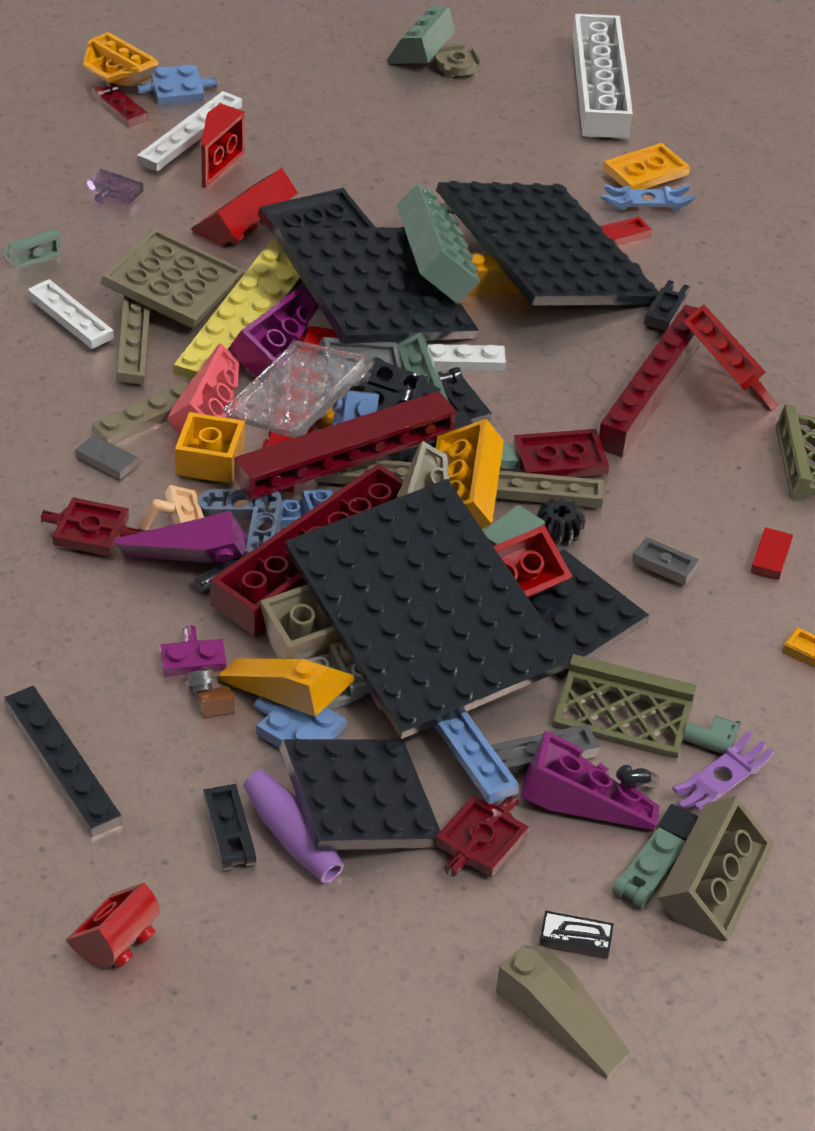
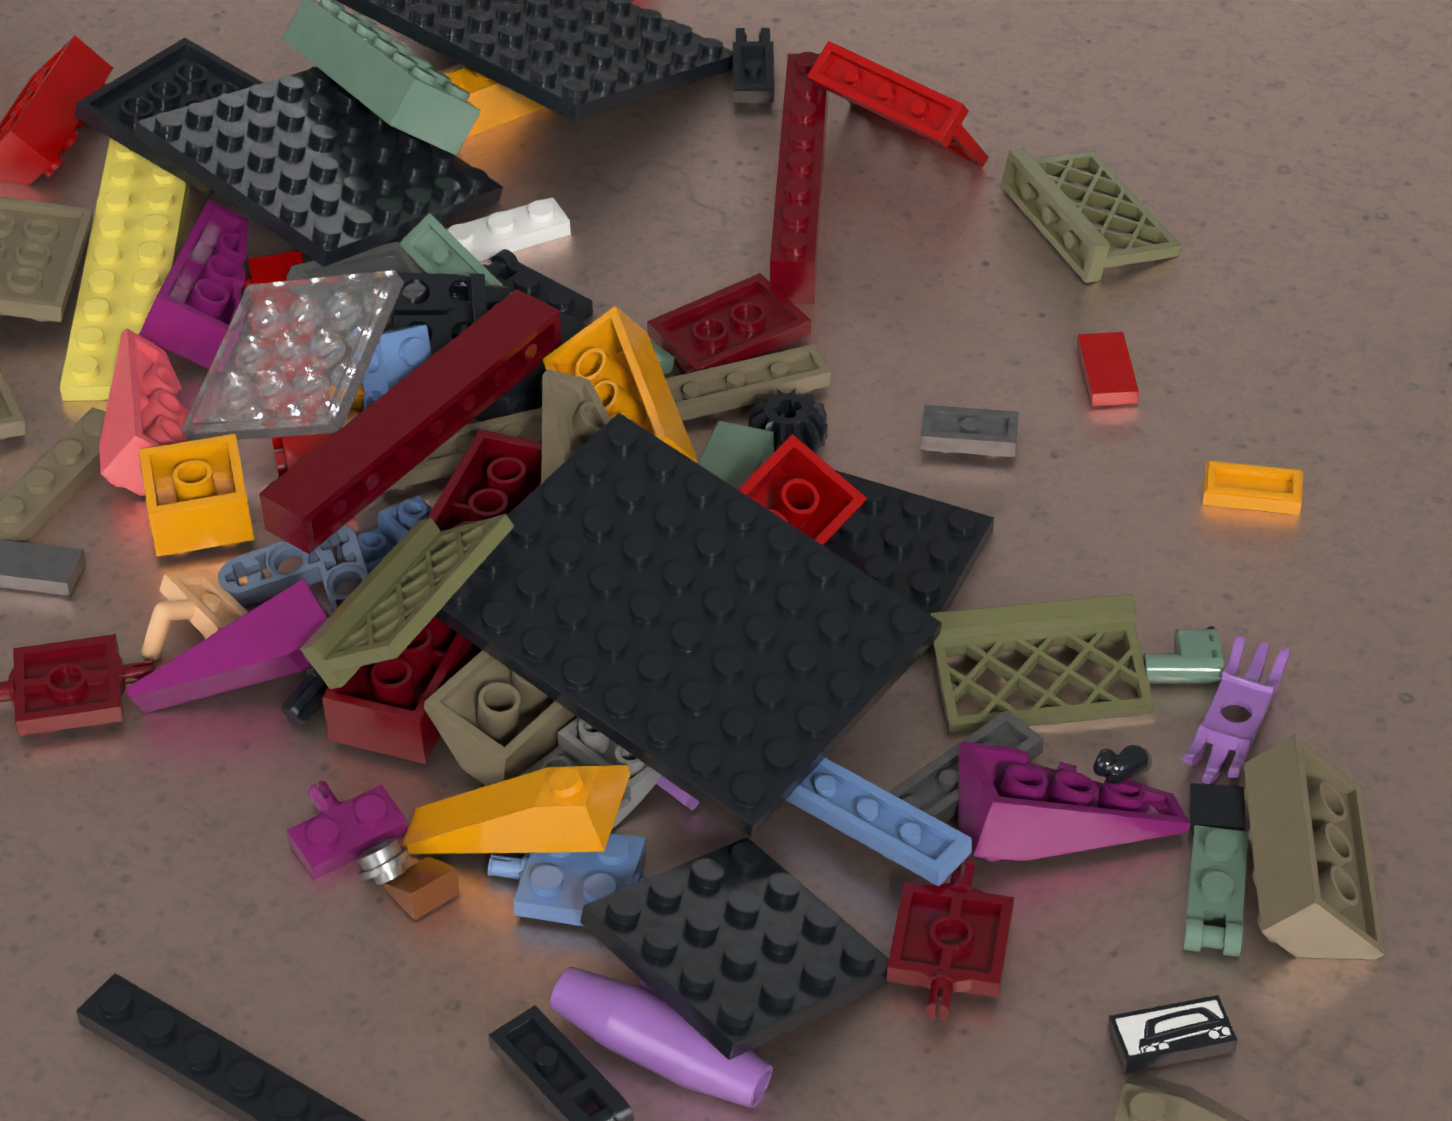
camera: 20 degrees left, 0 degrees up
none -> olive fence [300,514,514,689]

